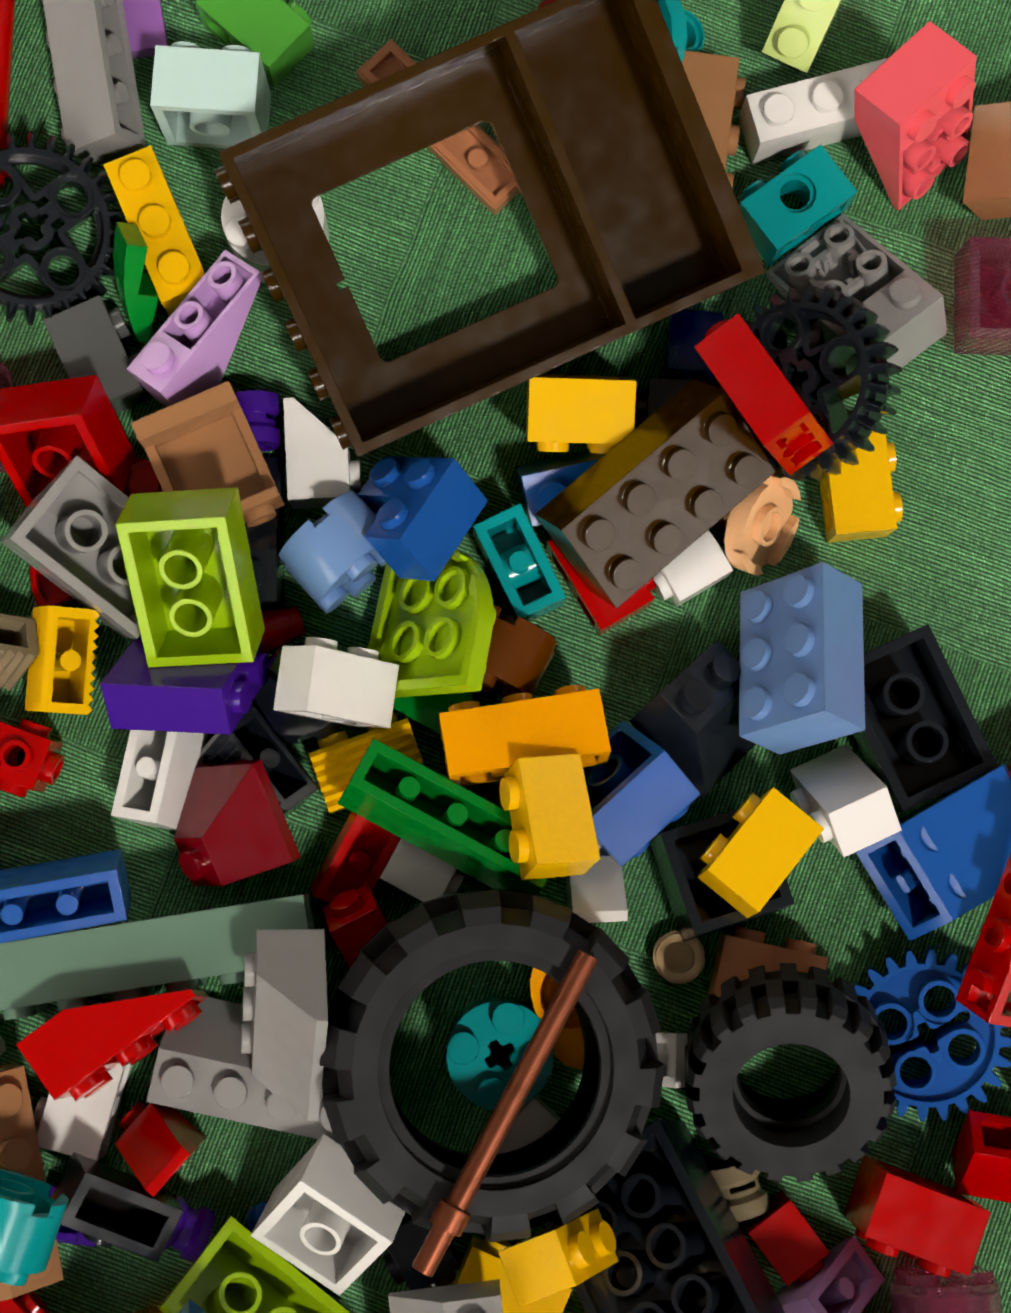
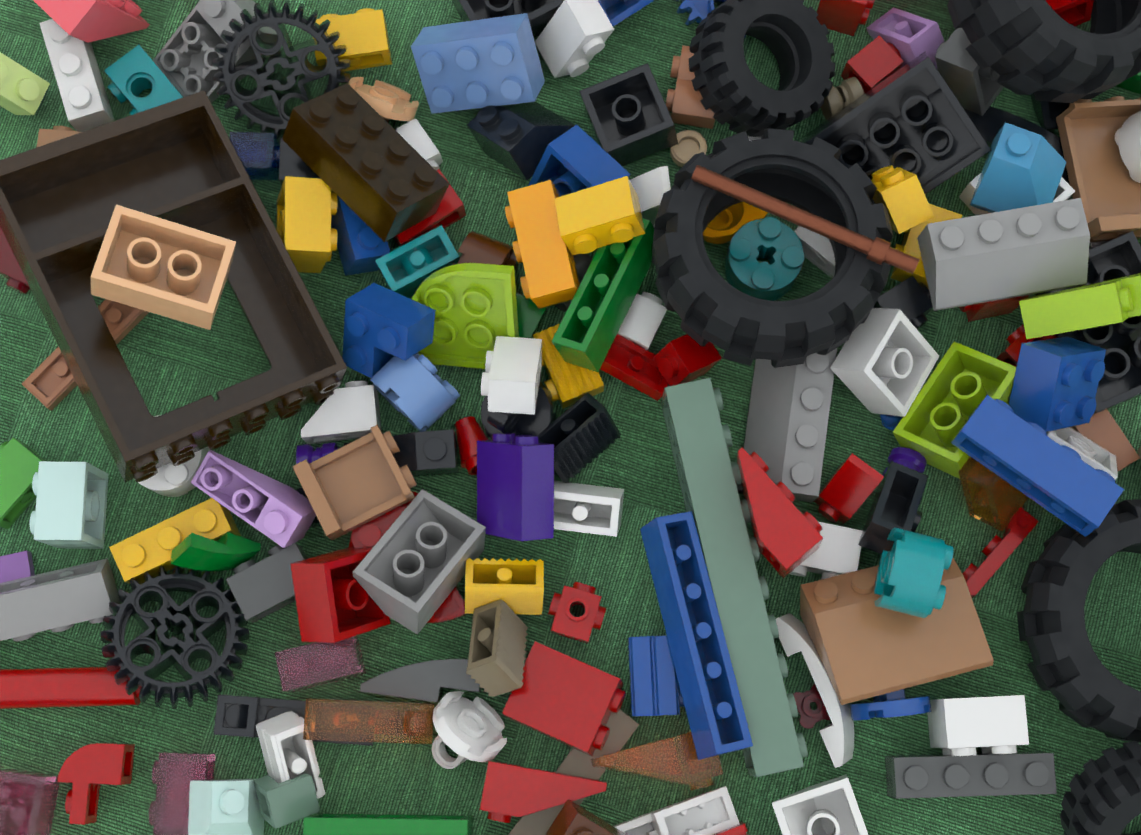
camera: 85 degrees left, 5 degrees down
lime brick [115,487,265,668] -> none
dark red slope [174,759,301,886] -> none
light grey slope [241,929,328,1121] -> none
red window [694,313,834,475] -> none
yellow brick [697,787,824,918] -> none
none -> light nougat brick [91,204,236,330]

